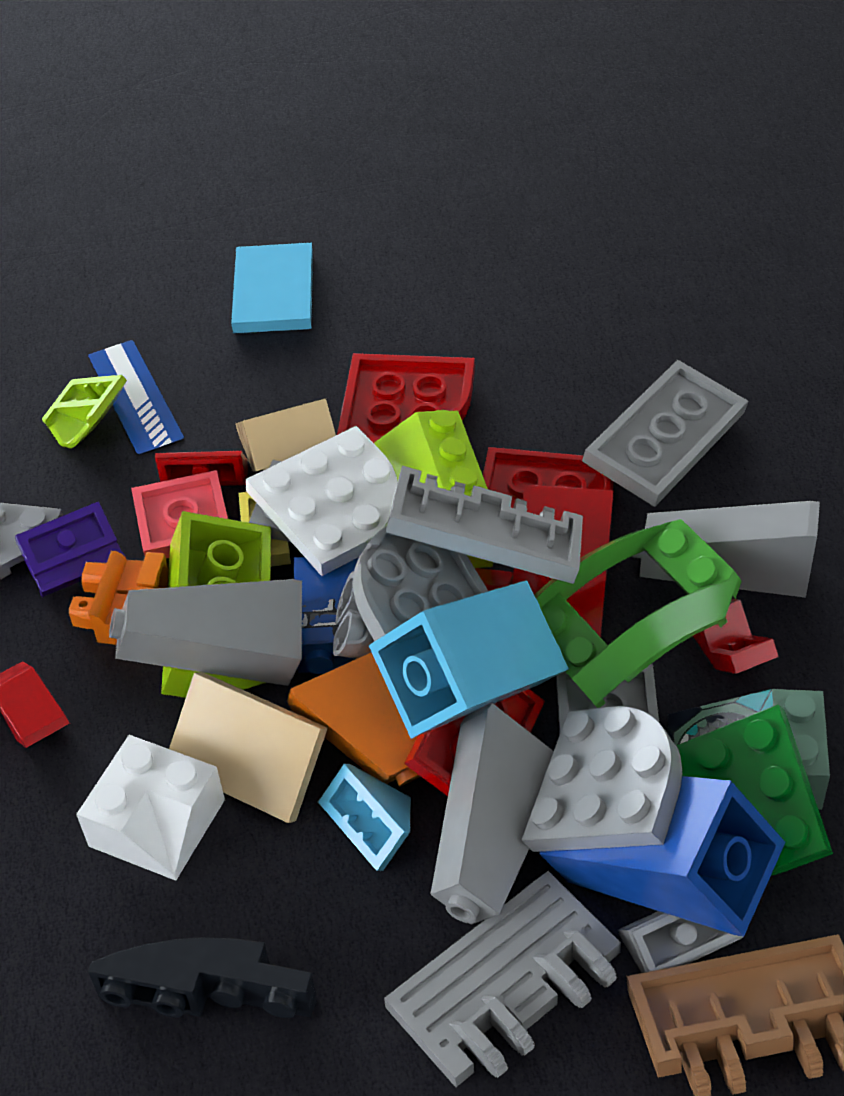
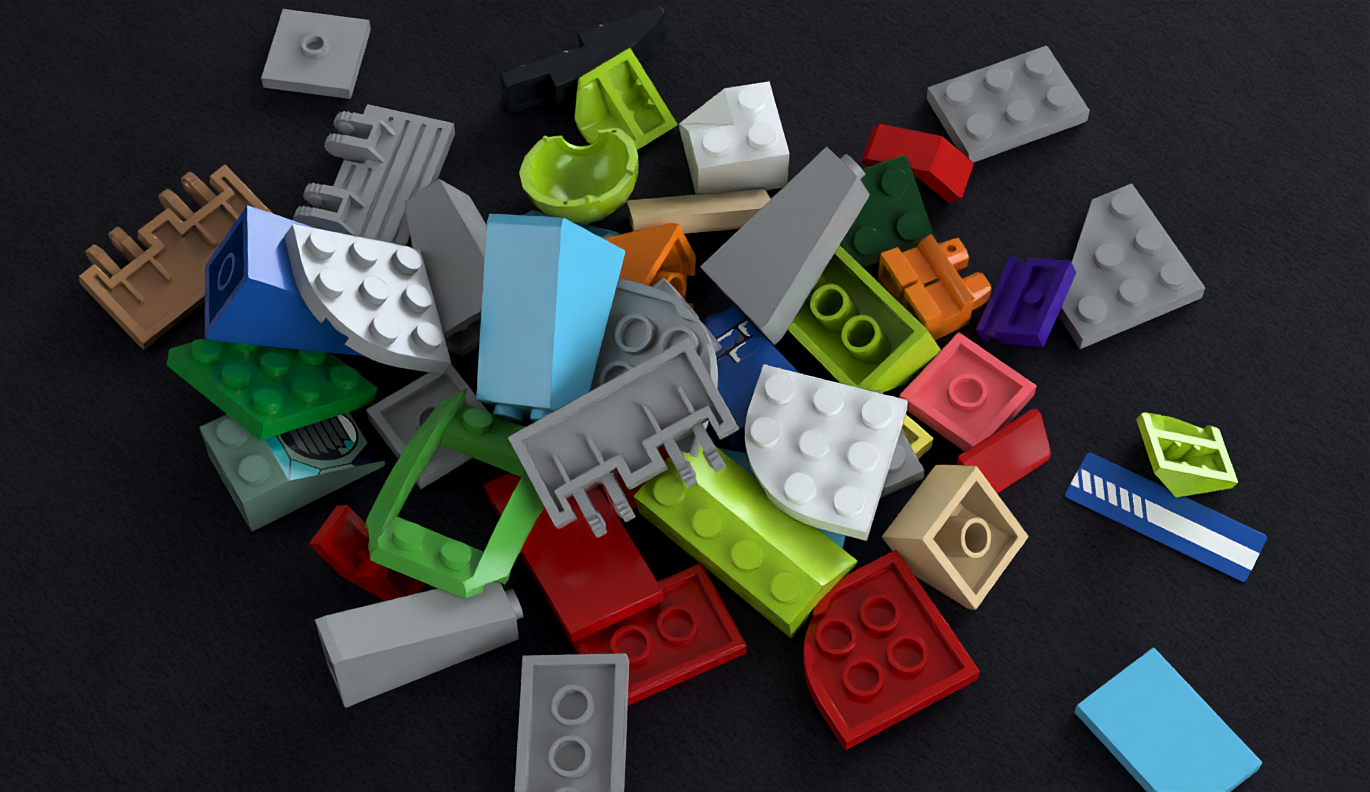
camera: 140 degrees right, 10 degrees up
none -> lime cylinder [519,128,638,225]
none -> lime slope [574,48,678,150]
none -> dark green plate [840,154,936,268]

